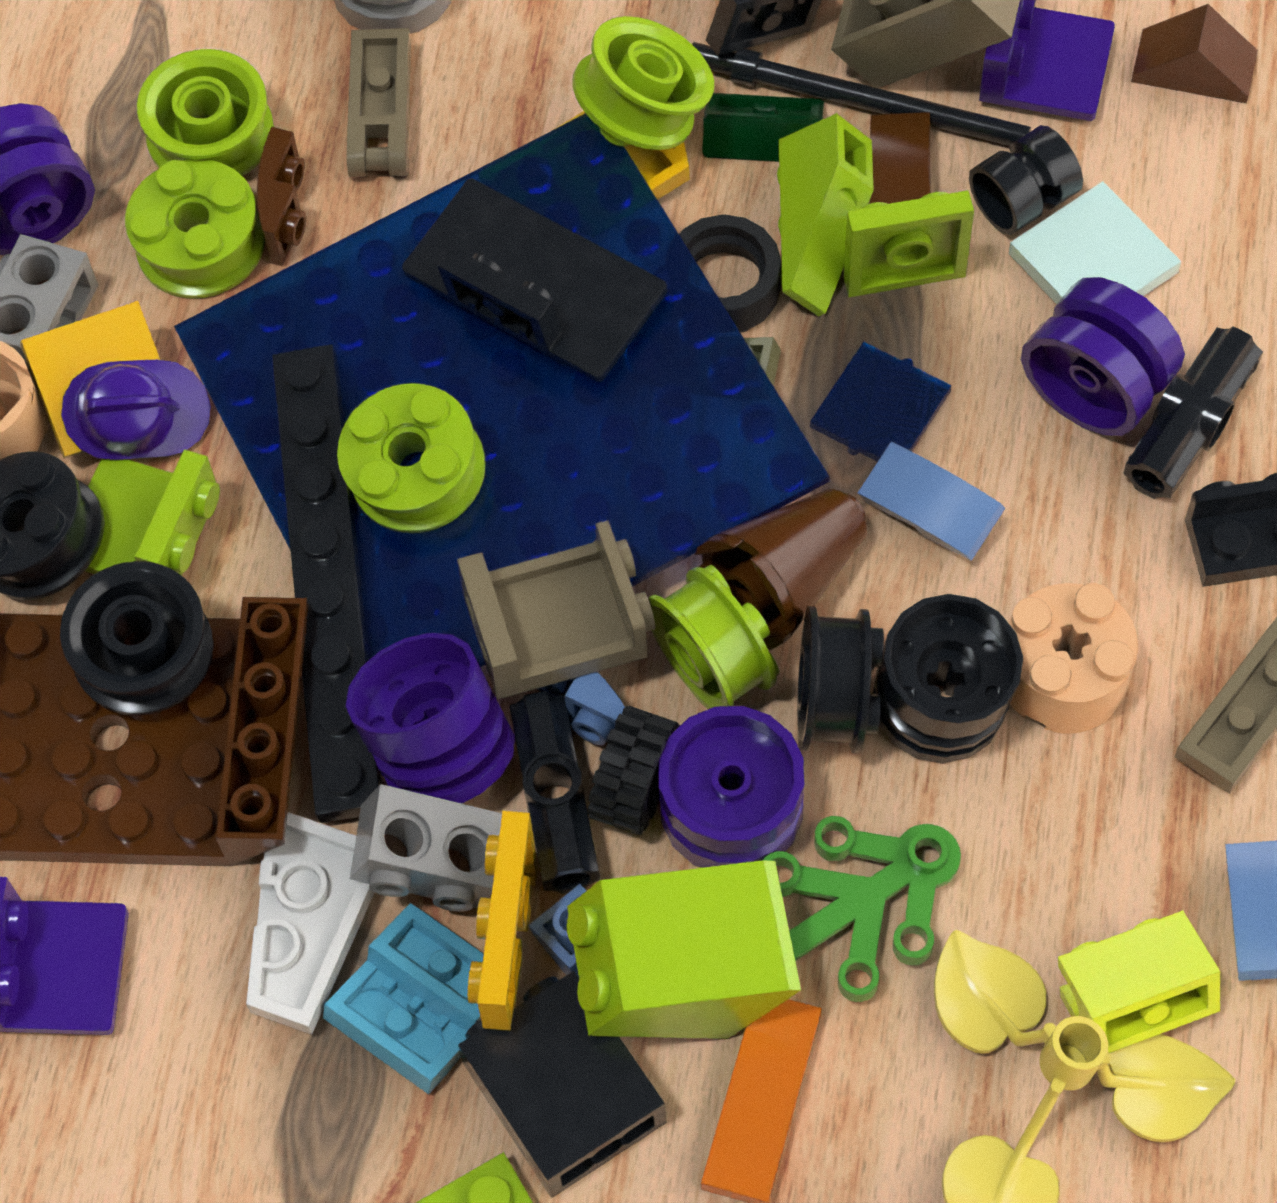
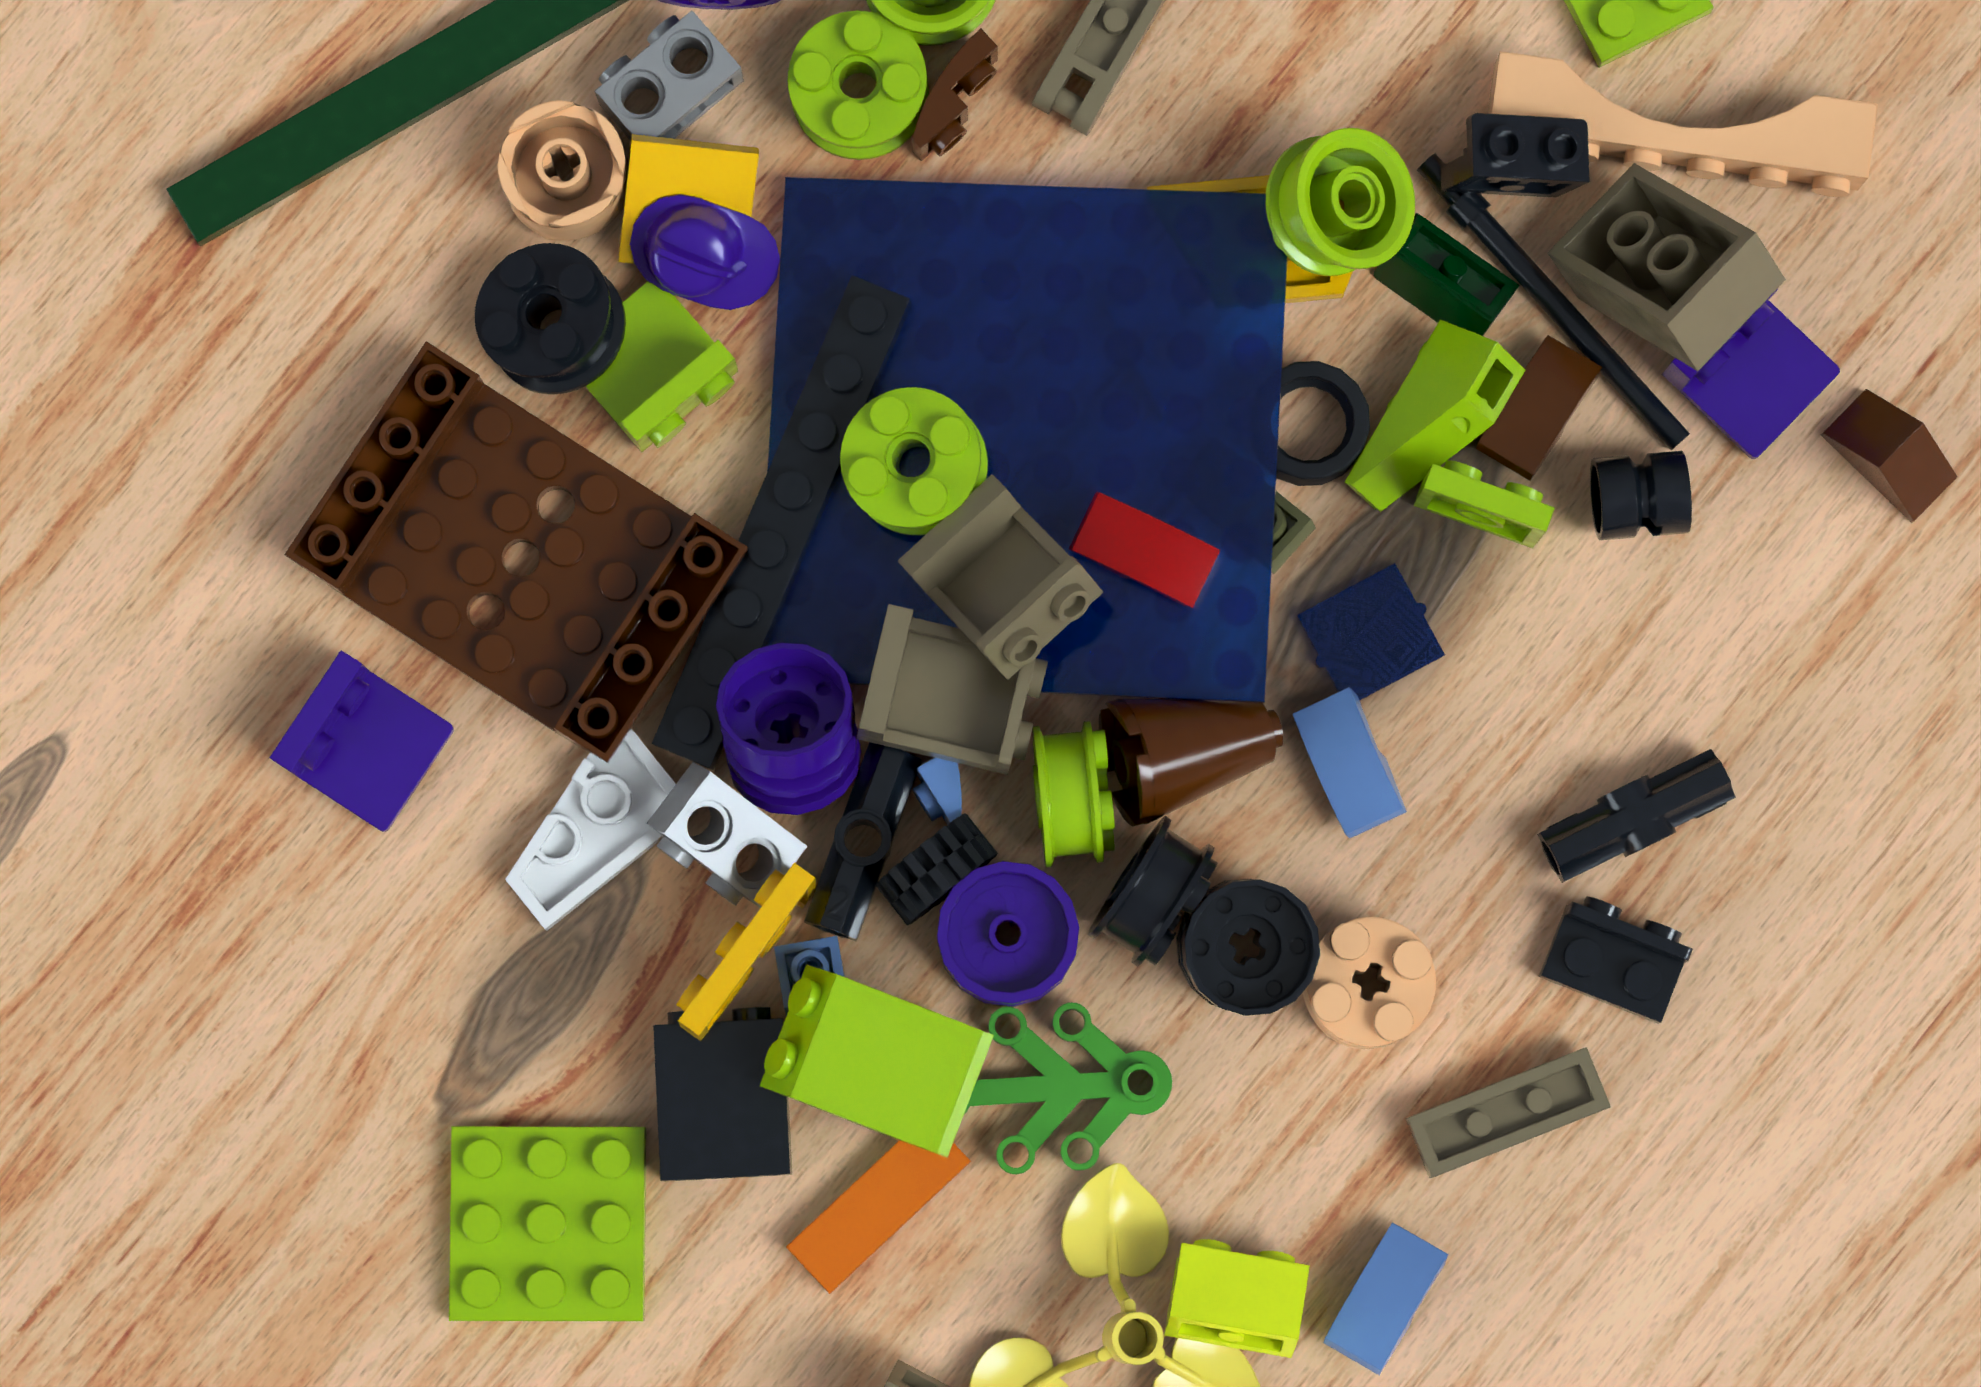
camera: 25 degrees right, 20 degrees up
black wheel [60,561,214,716] -> none
medium azure slope [323,903,484,1095] -> none
black bracket [402,178,668,382] -> none
light aqua tile [1009,181,1181,304] -> none
dark purple wheel [1020,277,1185,436] -> none
none -> dark tan panel [898,474,1103,680]
none -> red slope [1068,492,1220,608]

